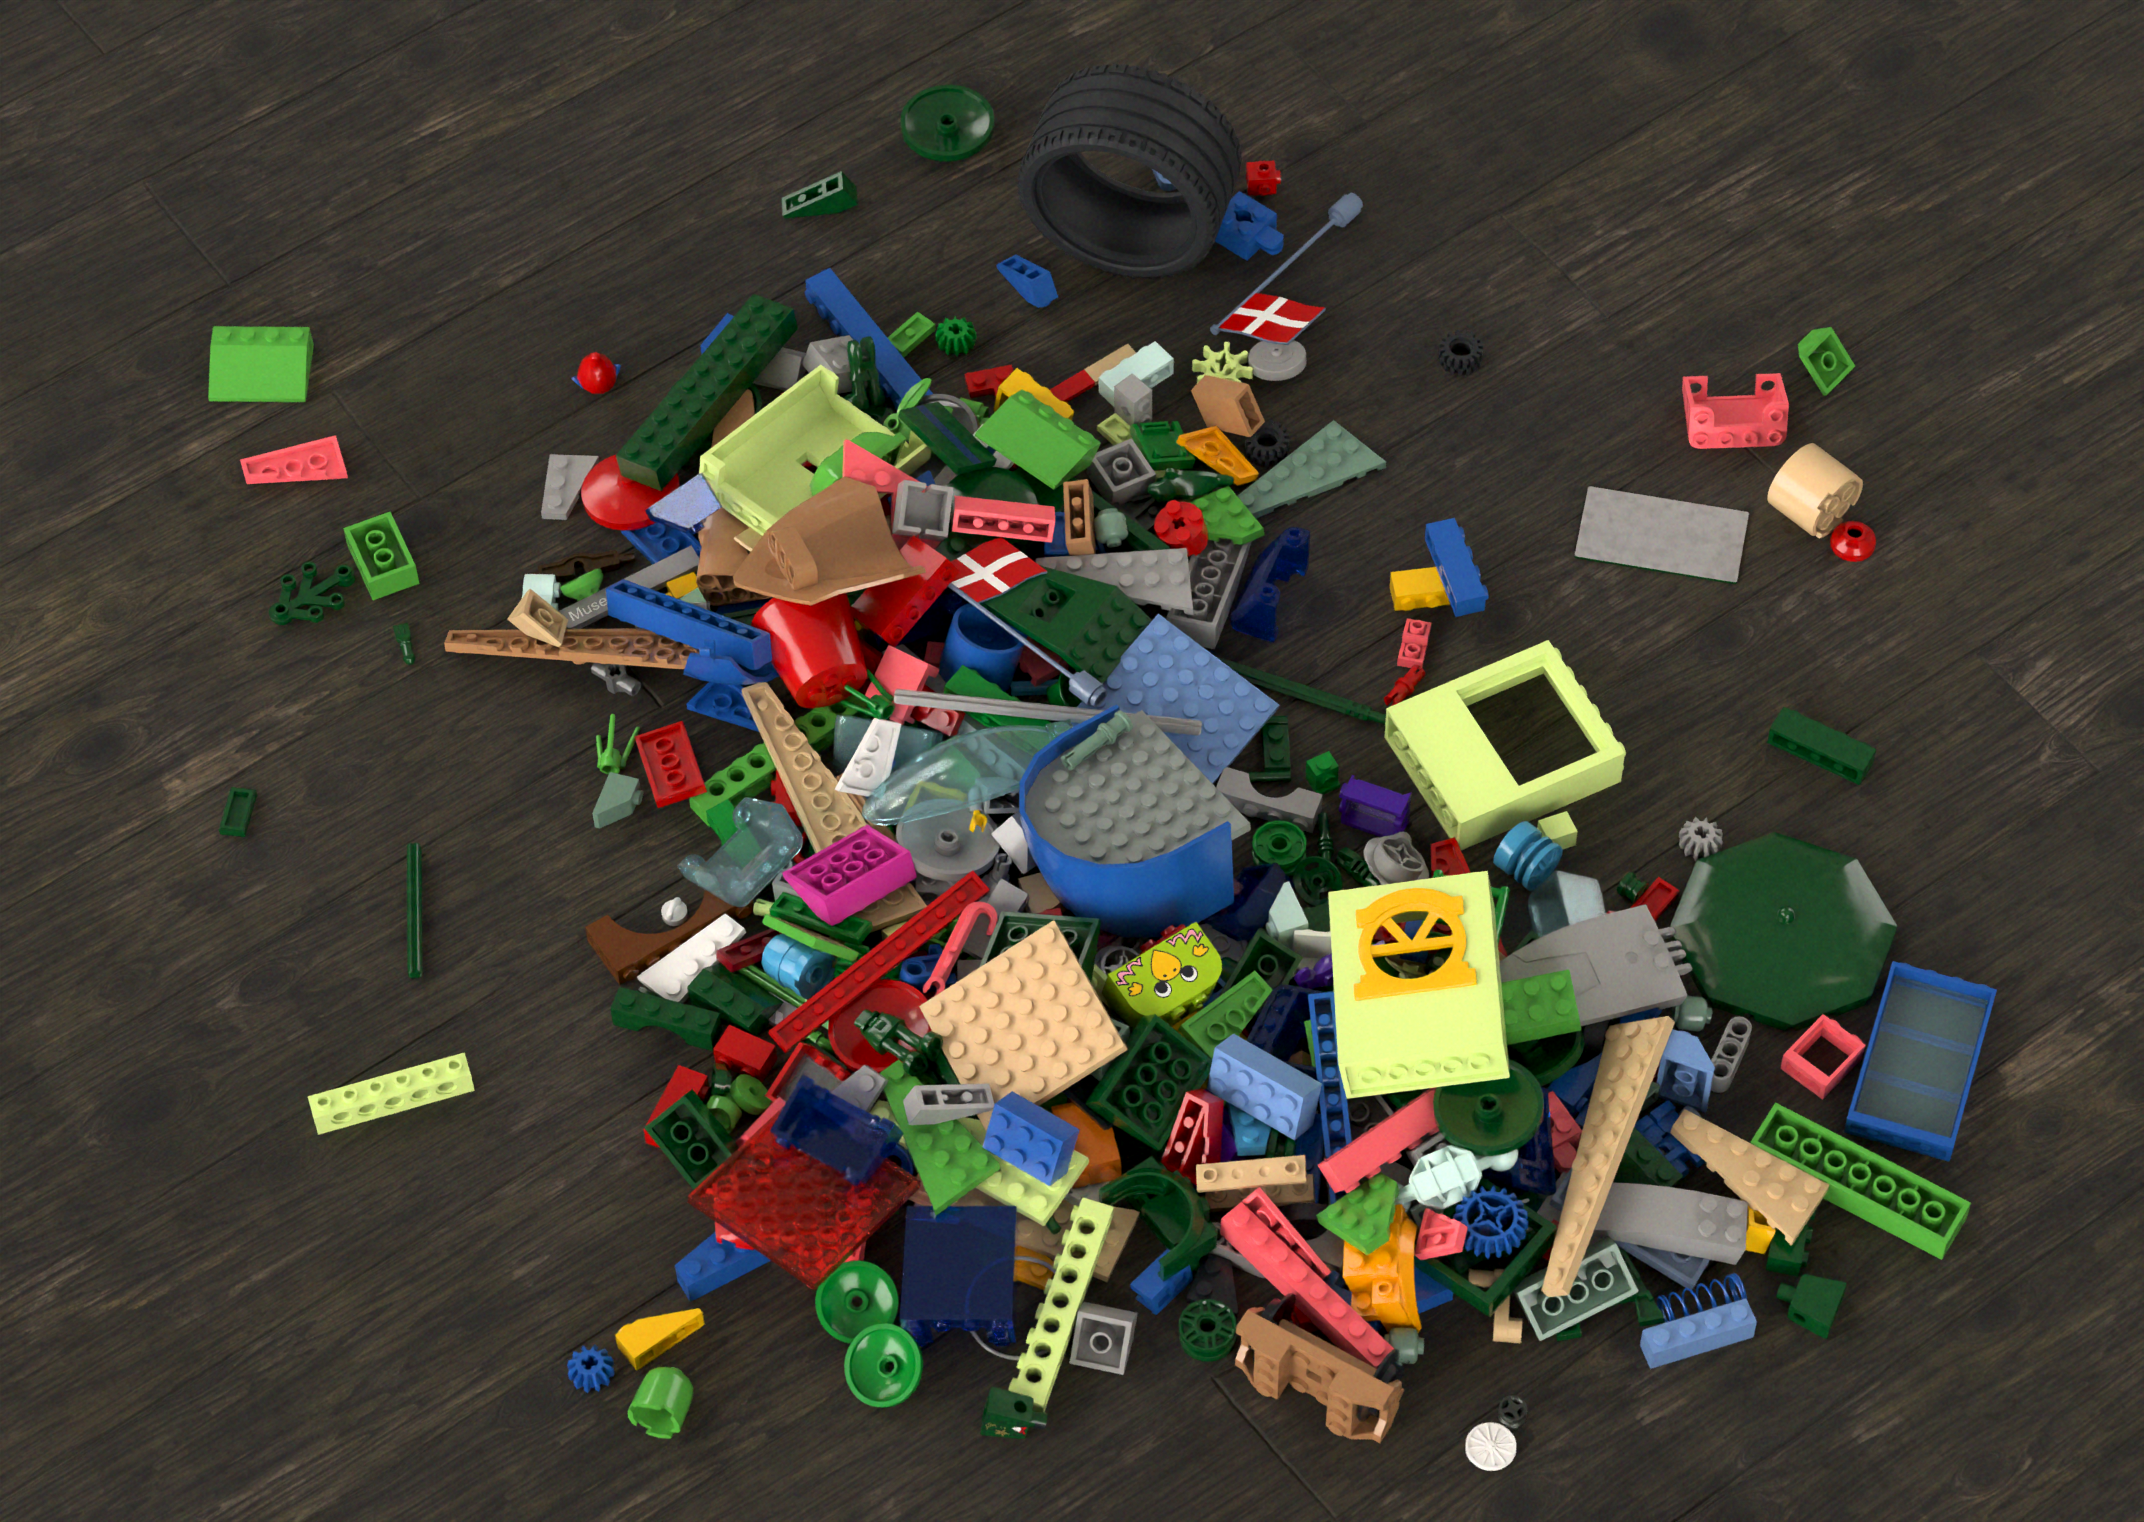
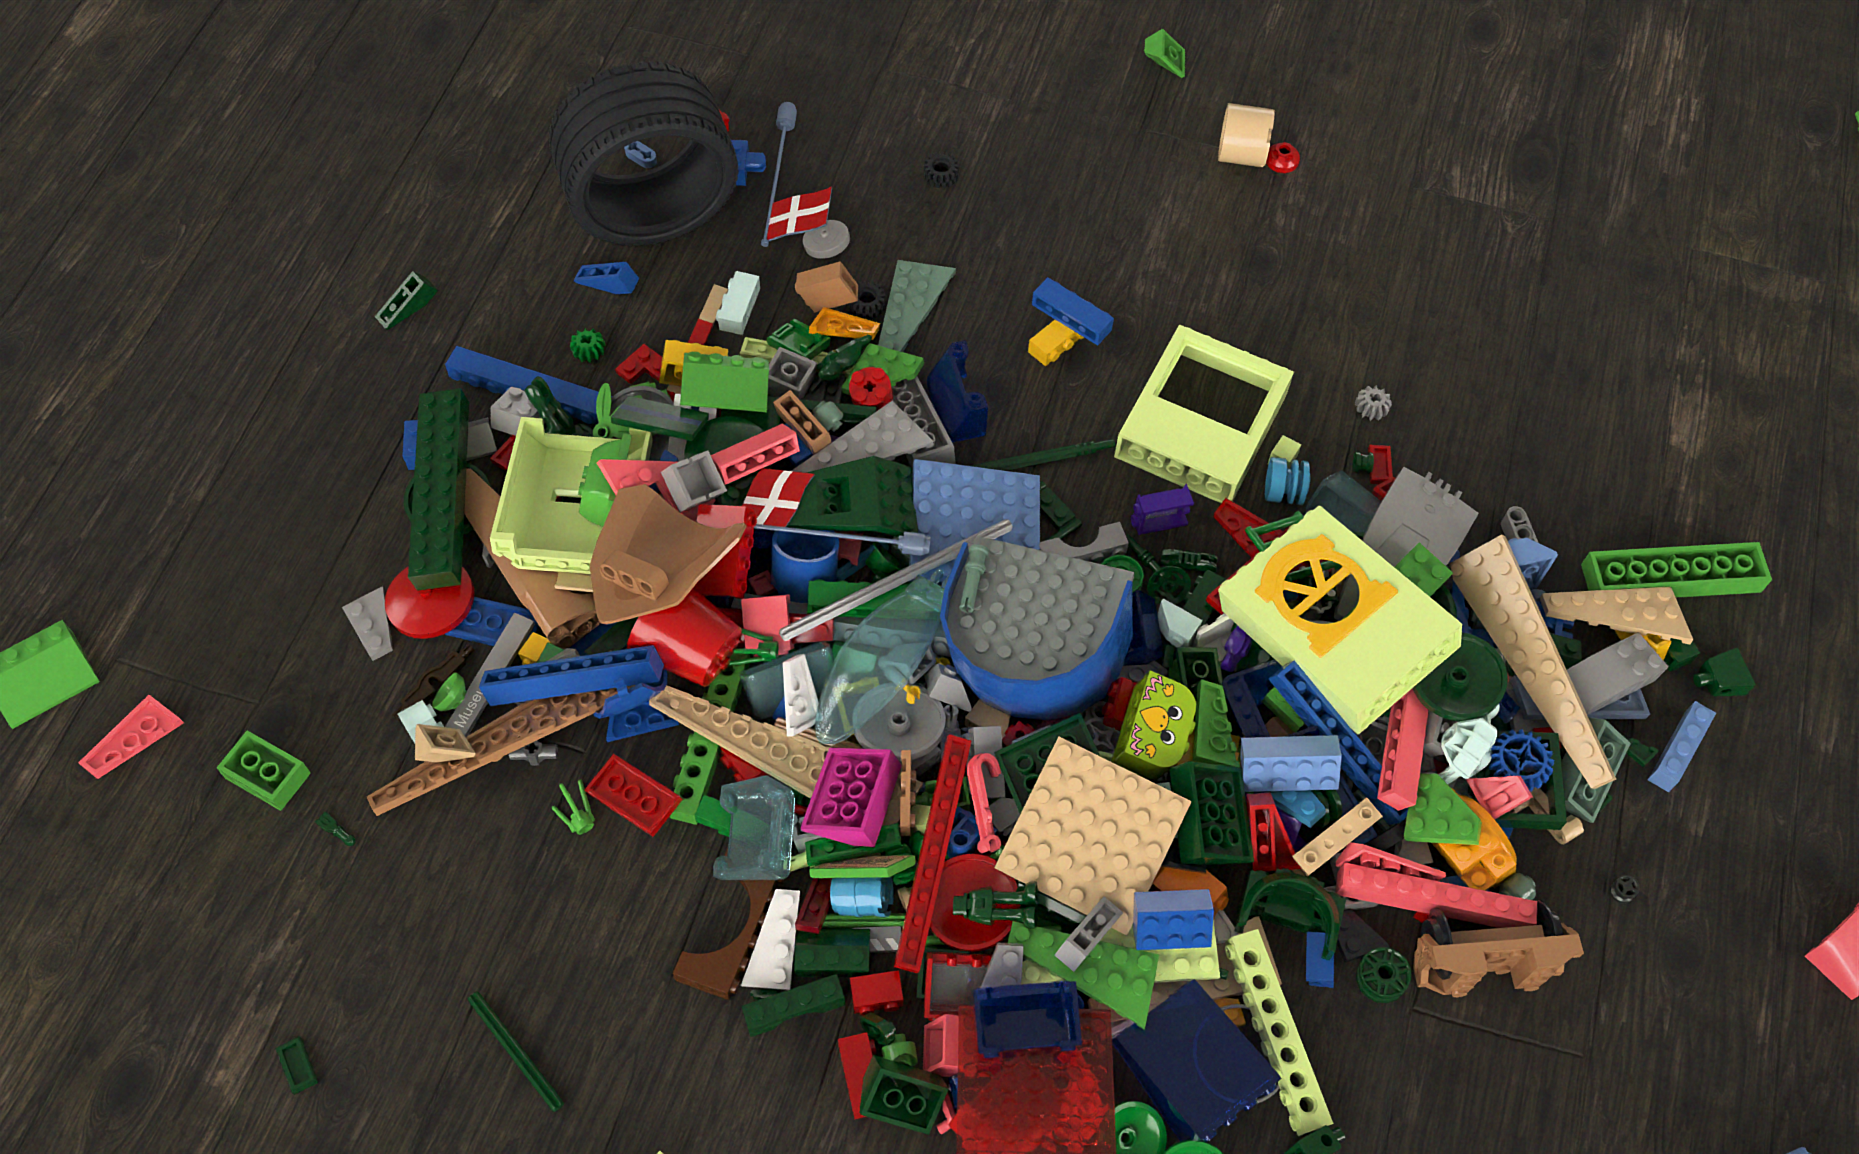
camera: 40 degrees left, 5 degrees up
dark green plant [269,561,355,625] -> none
red hat [571,352,621,394] -> none
sand green slope [592,772,643,829] -> none
clear blue windscreen [645,473,722,535] -> none
white tile [661,897,688,926] -> none
bright green piece [730,1074,771,1115] -> none
bright green plate [887,312,936,358] -> none
dark green dish [900,85,994,162] -> none
light grey slope [1069,1302,1138,1375] -> none
light grey brick [1114,373,1152,427] -> none
yellowish green gear [1192,342,1253,383] -> none
green brick [1306,751,1341,795] -> none
light grey piece [1363,832,1429,885] -> none
red pin [1384,665,1425,706] -> none
coral slope [1397,619,1432,670] -> none
white wheel [1465,1422,1516,1471] -> none
flat silver piece [1575,486,1749,584] -> none
blue piece [1657,1273,1747,1324] -> none
dark green piece [1670,832,1898,1031] -> none
sand green head [1671,995,1712,1032] -> none
coral windscreen [1682,373,1789,449] -> none
dark green brick [1767,706,1876,785] -> none
coral window [1780,1014,1865,1100] -> none
clear light blue window [1844,961,1997,1162] -> none
none -> medium nougat wing [900,750,916,836]

